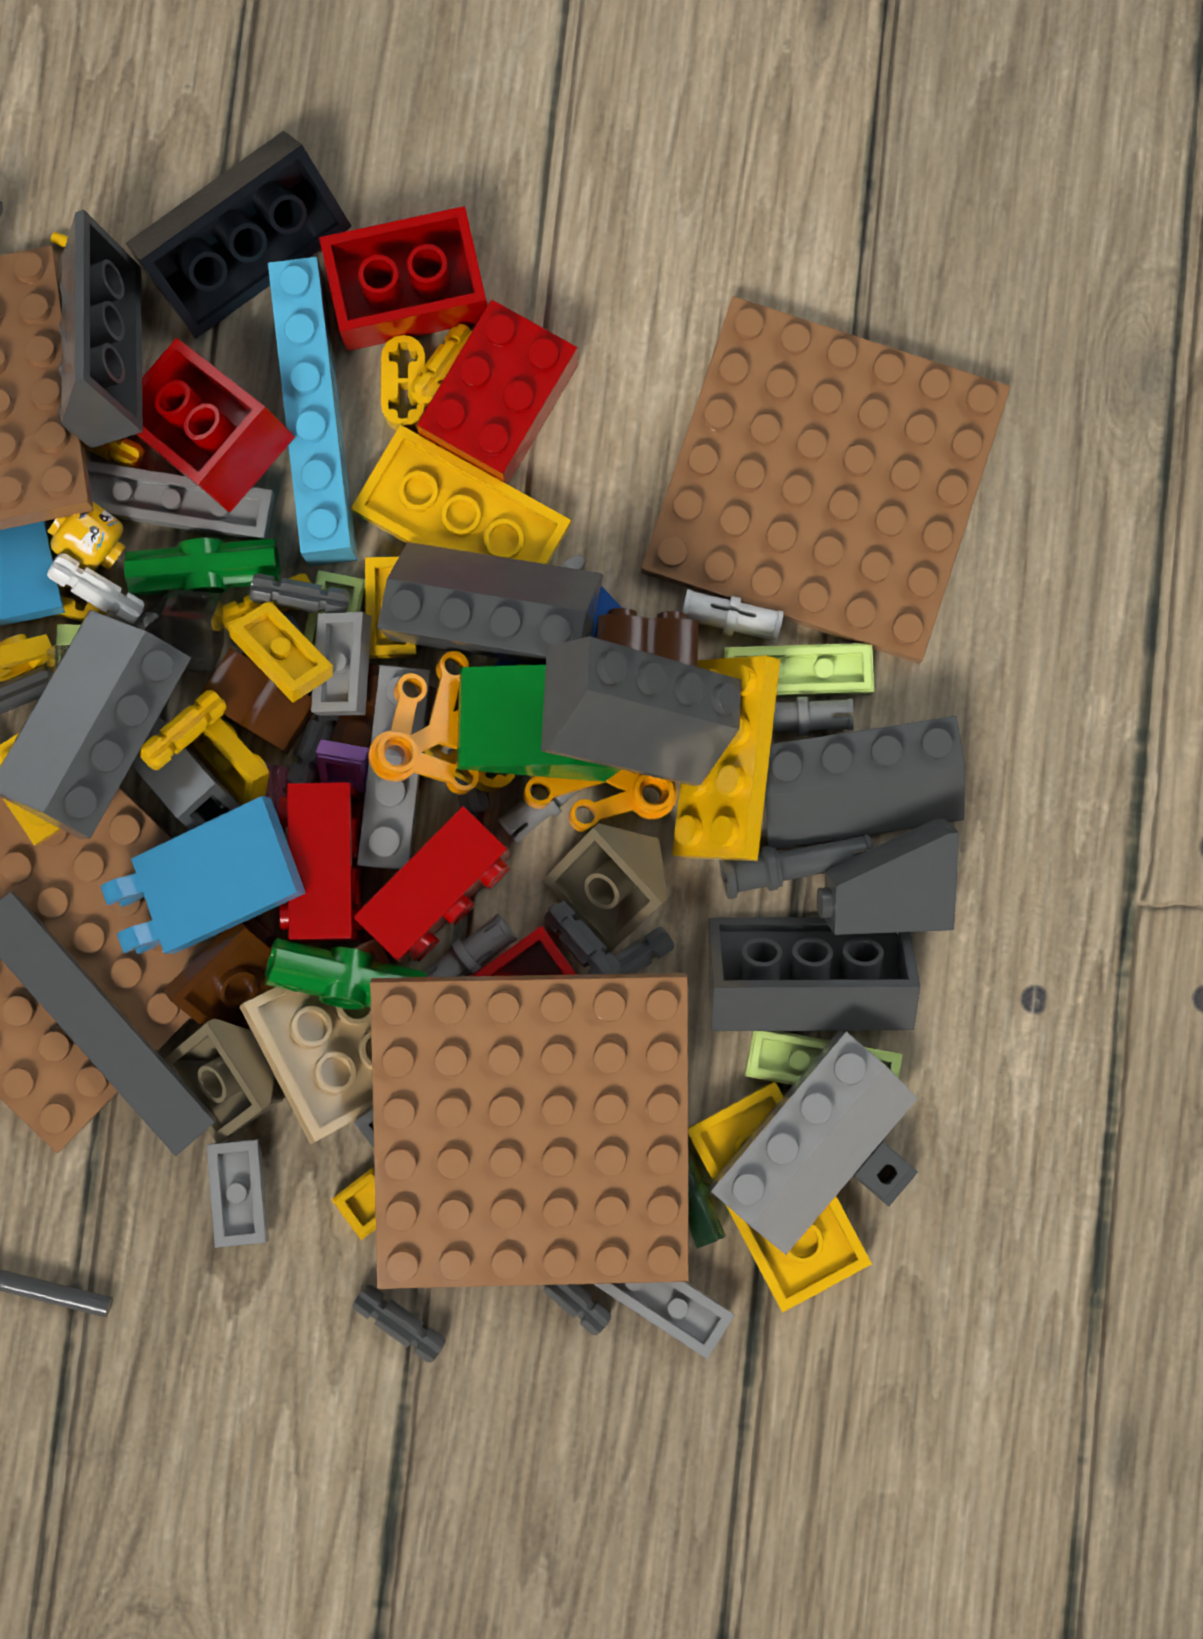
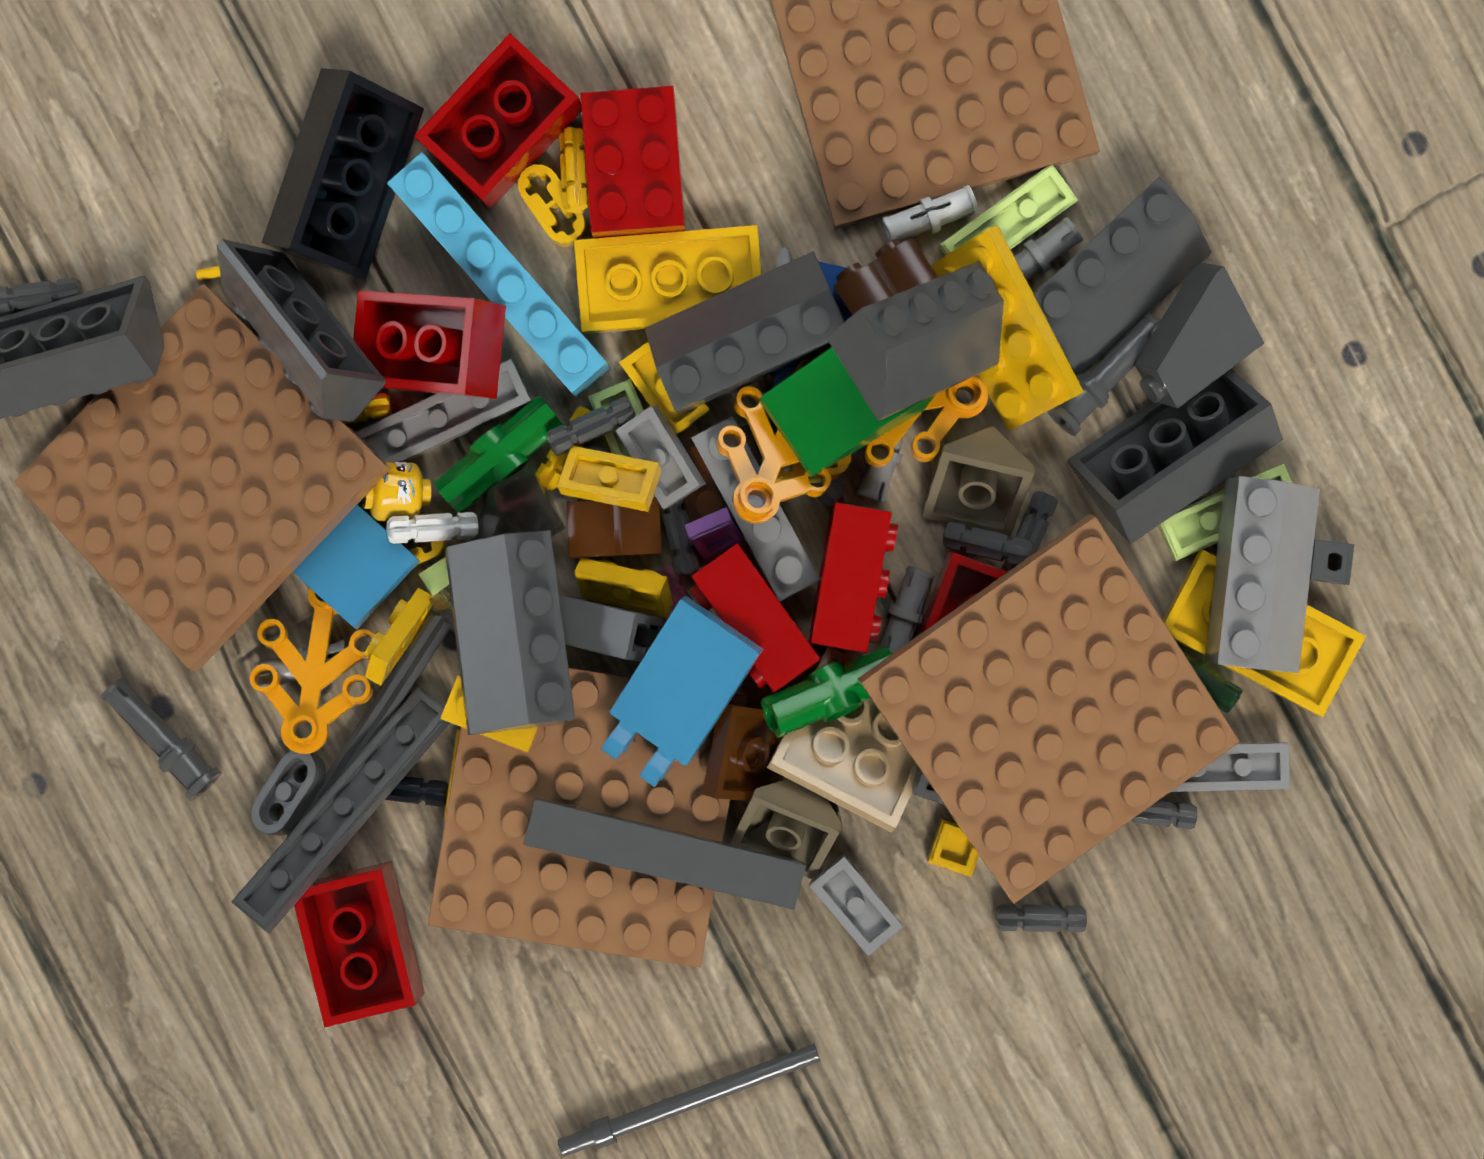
camera: 25 degrees left, 5 degrees up
yellow axle [139,690,227,770] -> none

